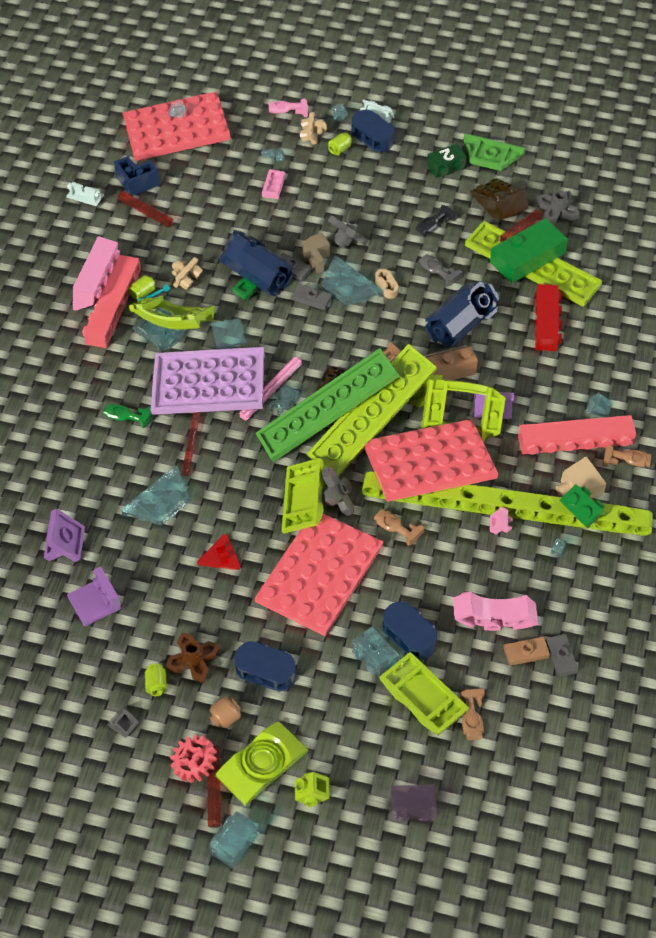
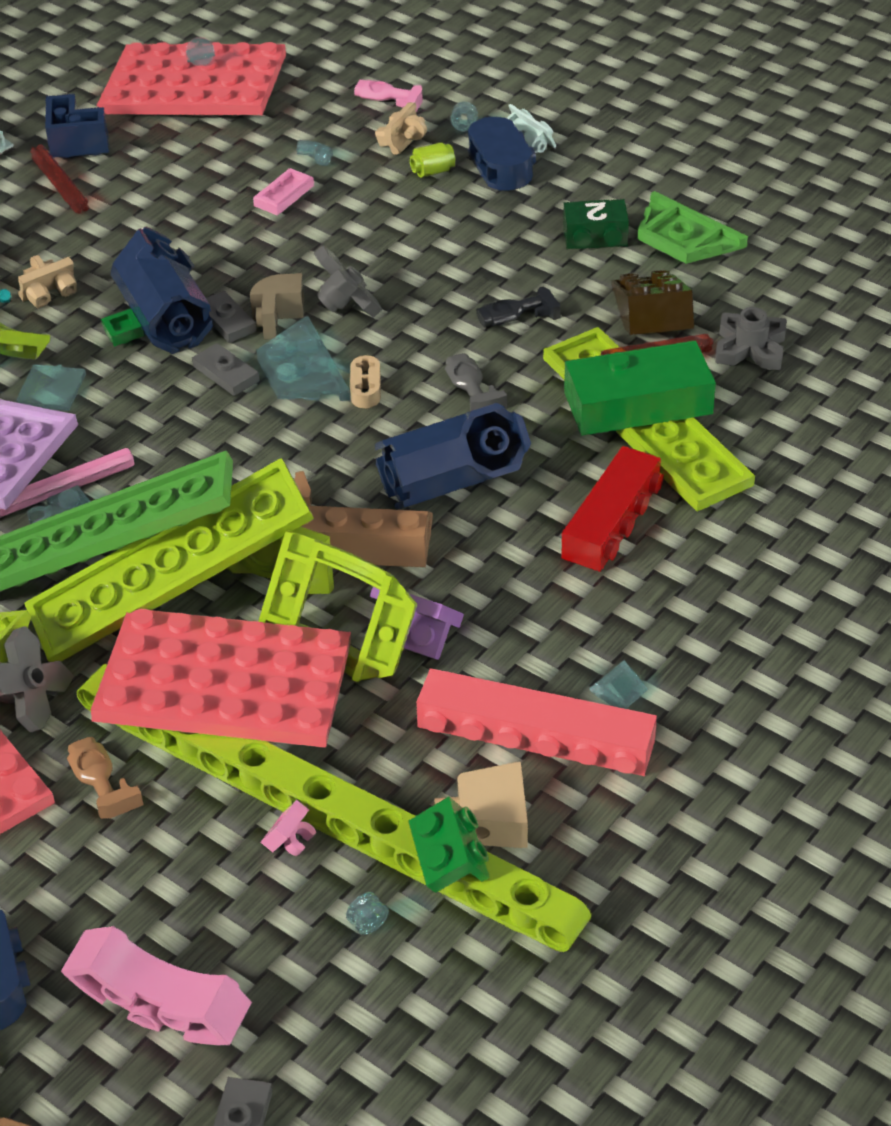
camera: 25 degrees right, 10 degrees down
medium nougat plate [504,637,550,666] -> none
medium nougat piece [603,445,652,467] -> none

